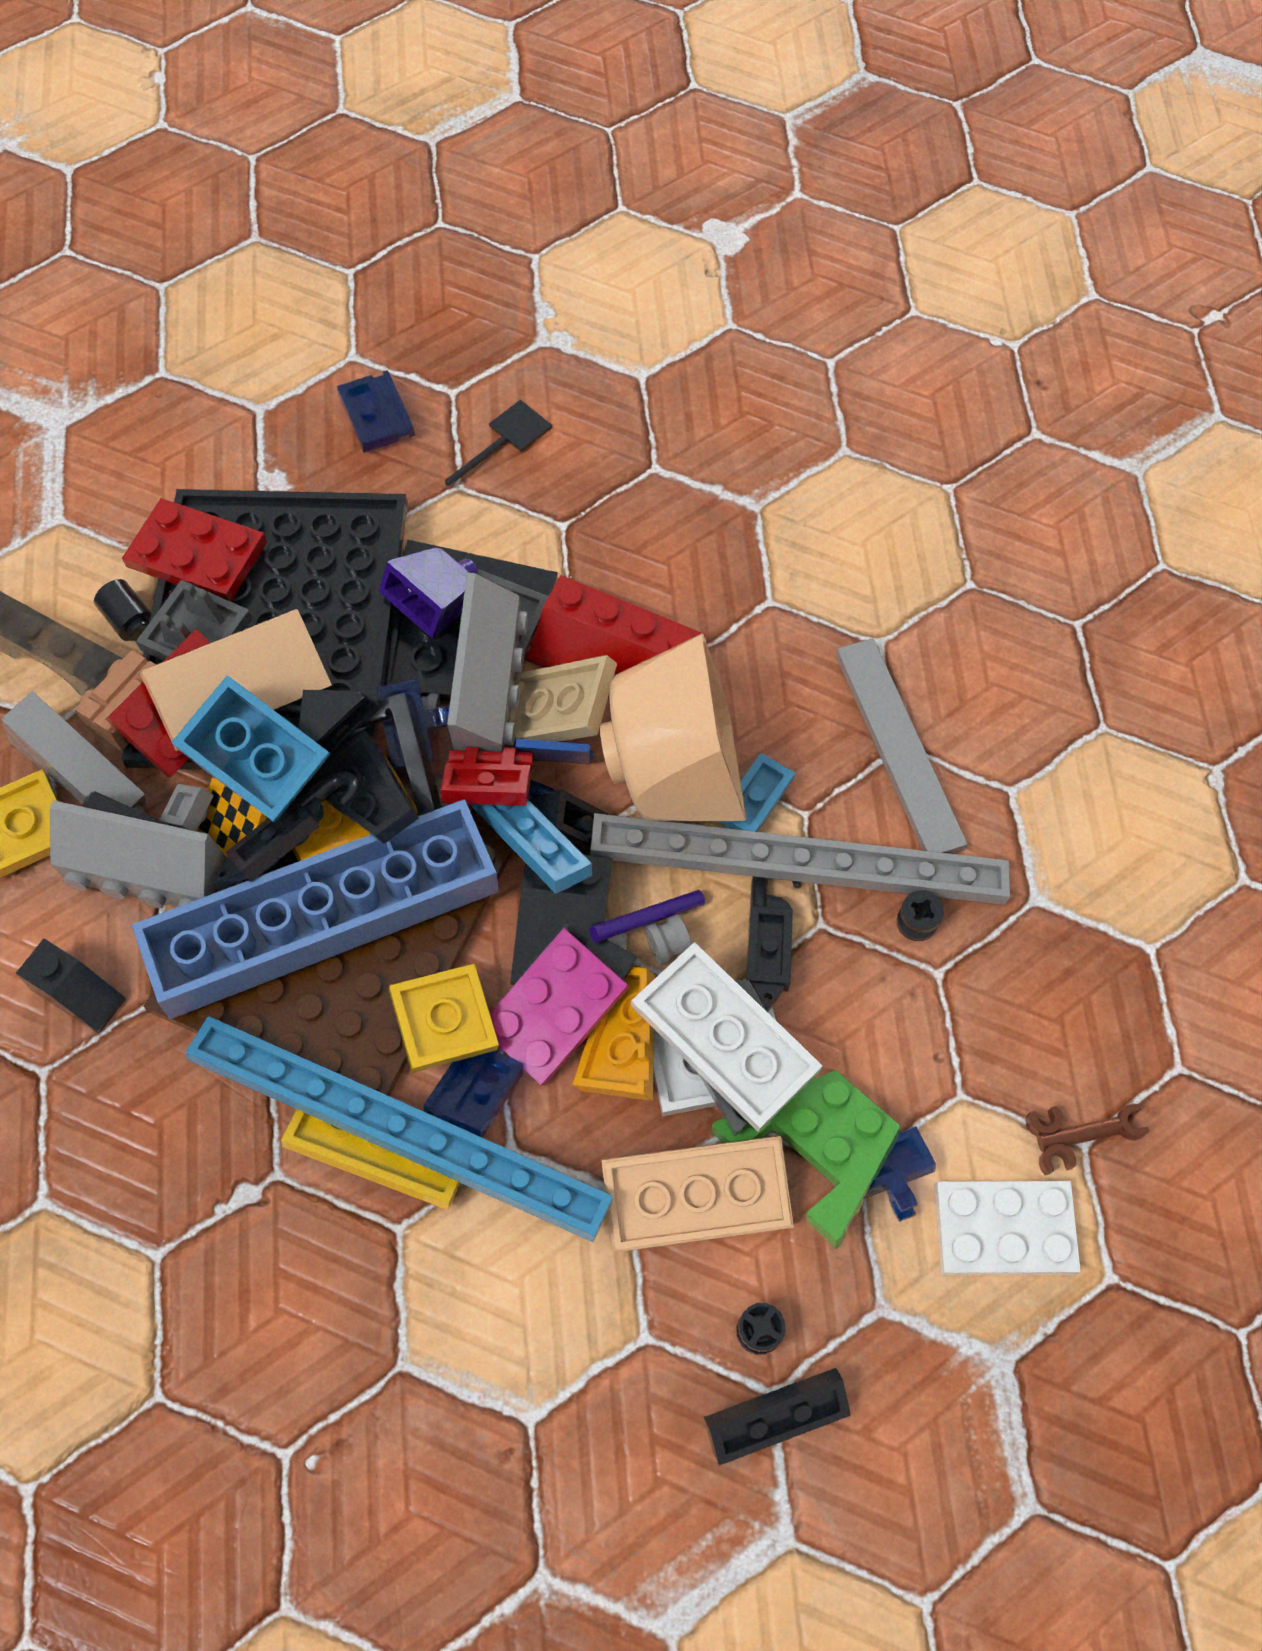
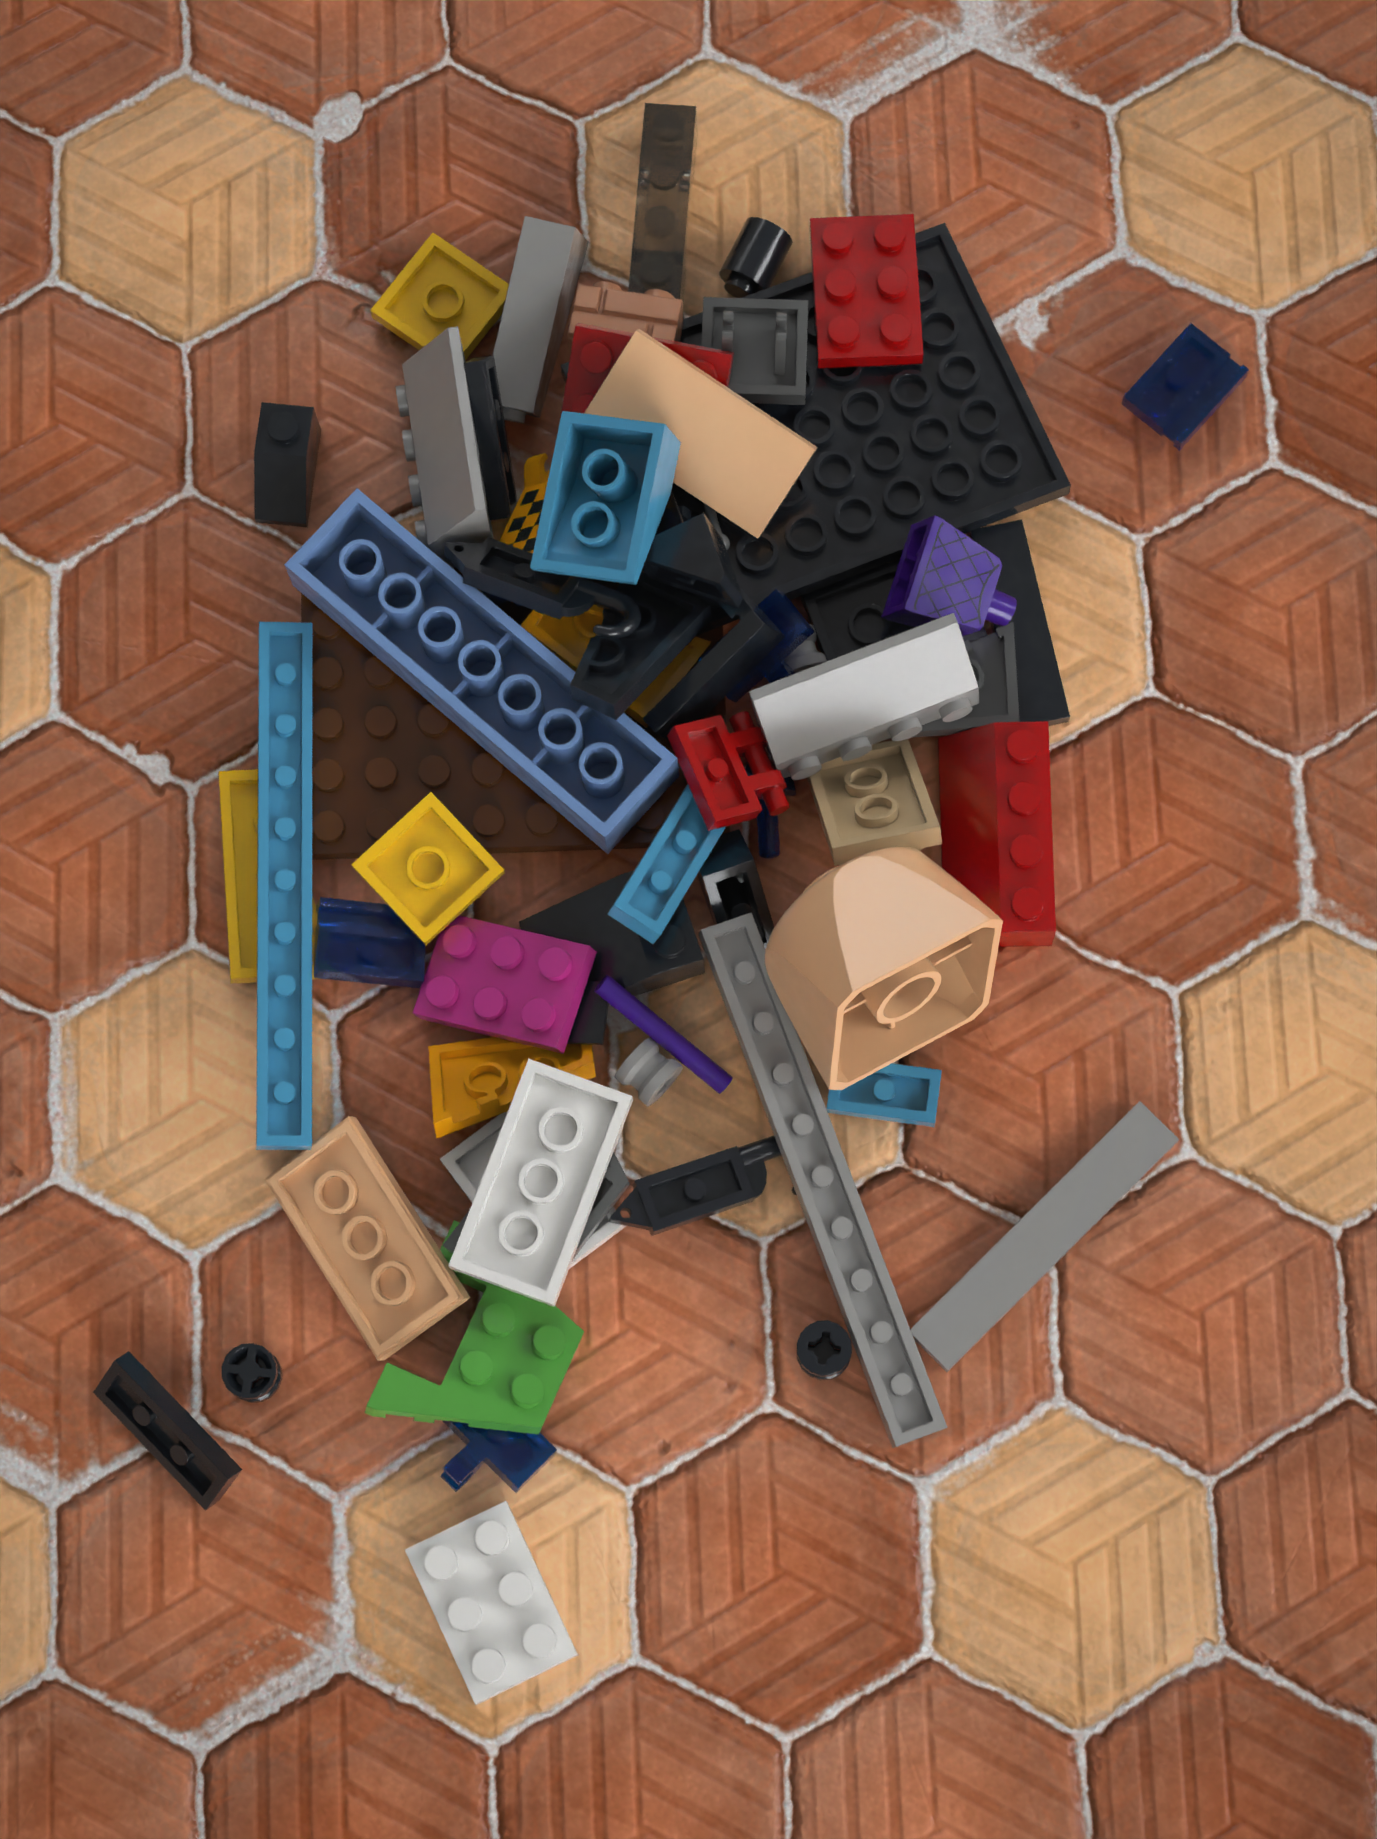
camera: 75 degrees right, 10 degrees up
light grey plate [160,784,214,831] -> none
black piece [445,400,552,486] -> none
blue piece [514,739,594,765] -> none
copper bar [1025,1104,1149,1175] -> none

